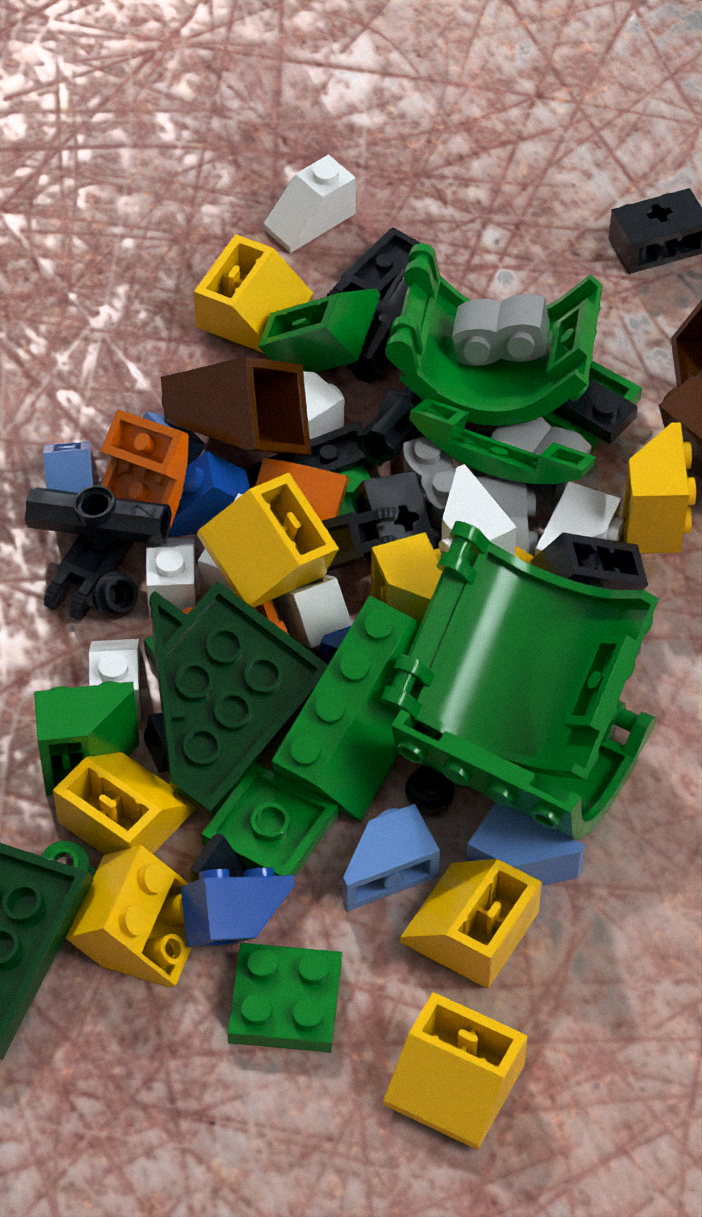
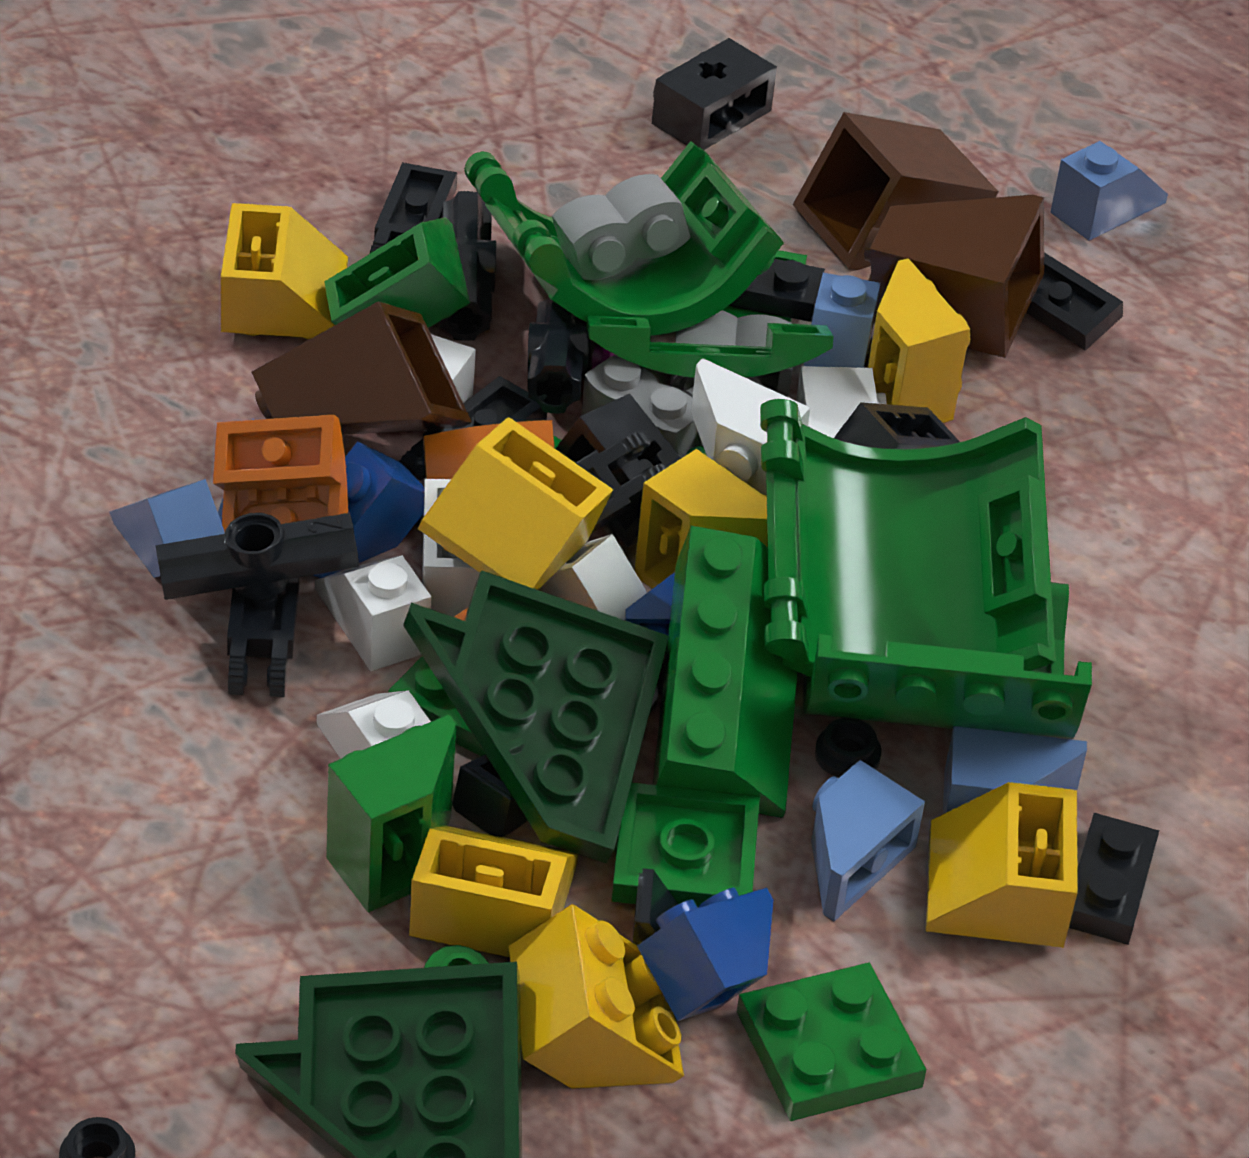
camera: 30 degrees left, 10 degrees down
black plate [92,571,138,618] -> none
white slope [263,154,356,253] -> none
yellow slope [383,992,528,1150] -> none
none -> medium blue slope [804,273,881,368]
none -> black plate [1069,813,1160,945]

